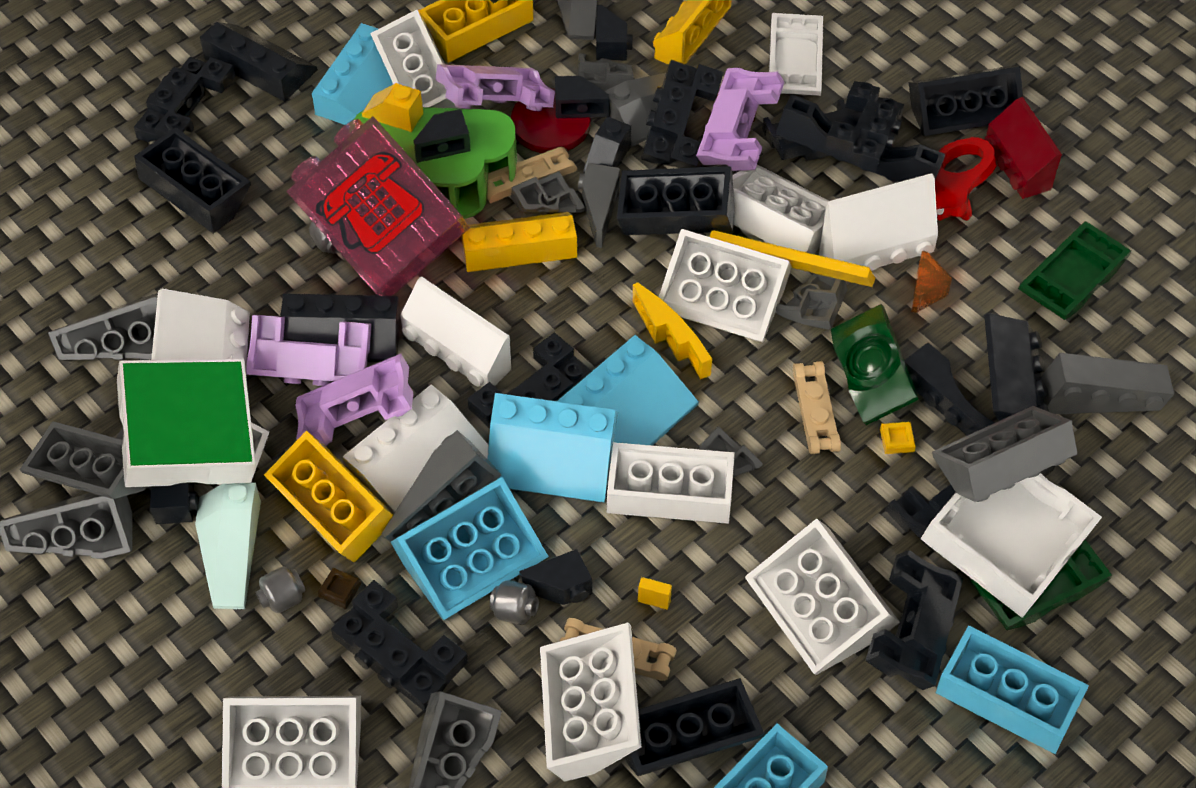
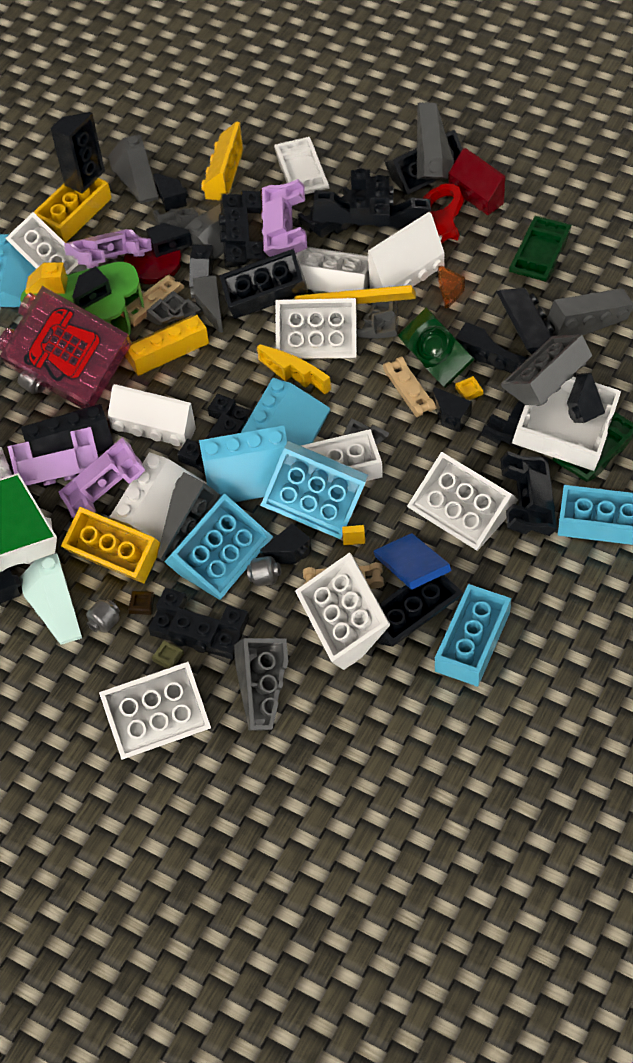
camera: 15 degrees left, 0 degrees up
none -> olive tile [152,640,184,669]
none -> medium azure slope [260,441,368,540]
none -> blue tile [373,533,451,589]
none -> dark grey wedge [417,102,454,180]
none -> black slope [432,387,472,432]
none -> black slope [567,373,605,423]

